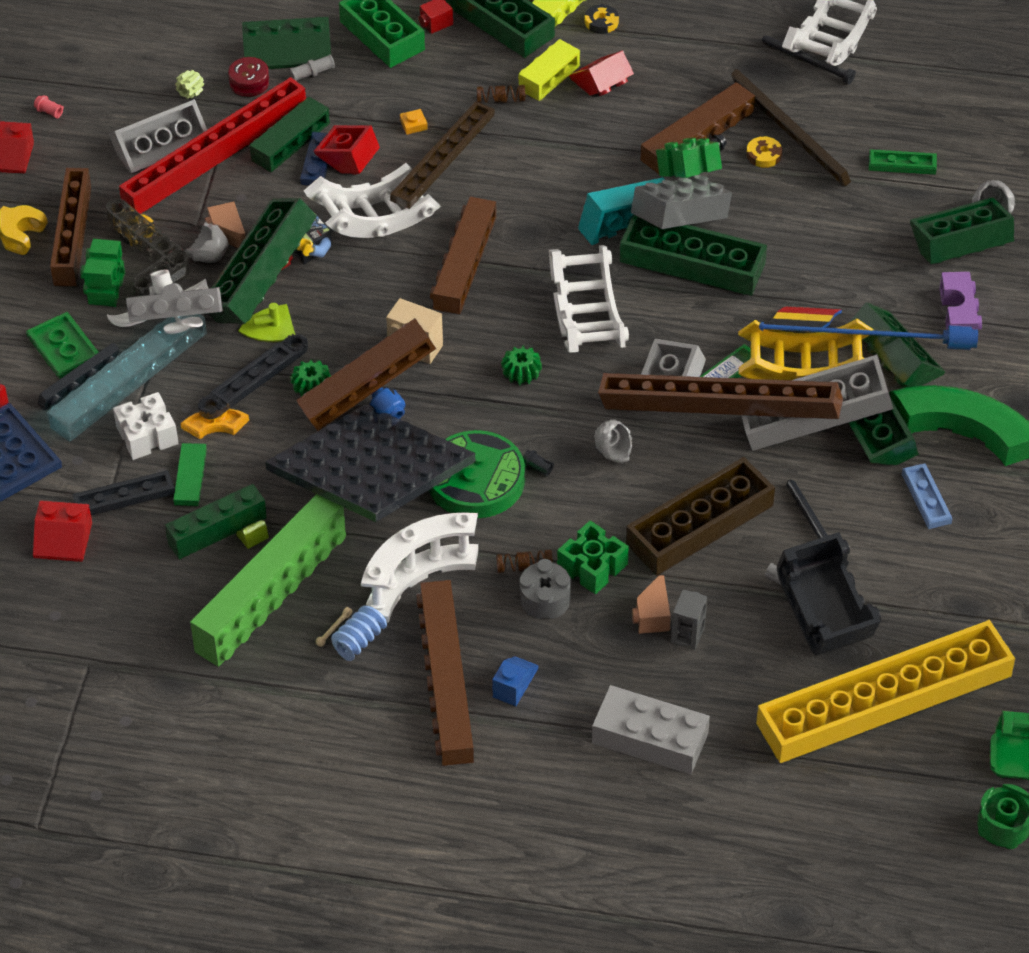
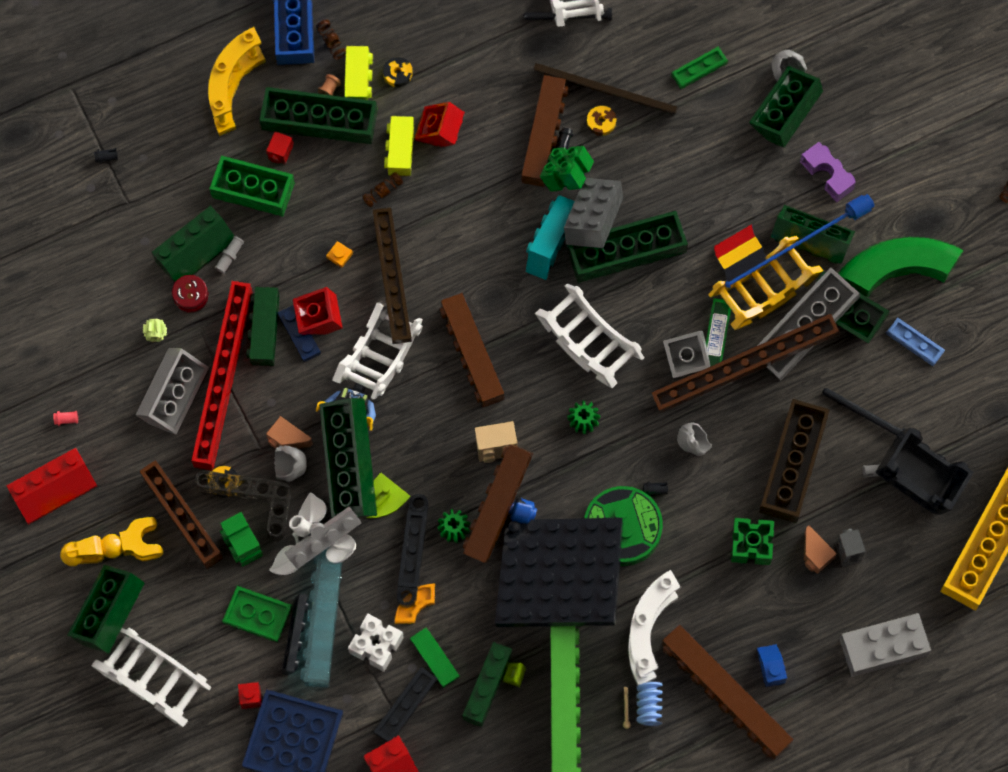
camera: 35 degrees left, 20 degrees up
reddish brown piece [496,549,553,573] -> none
dark grey brick [520,559,571,619] -> none

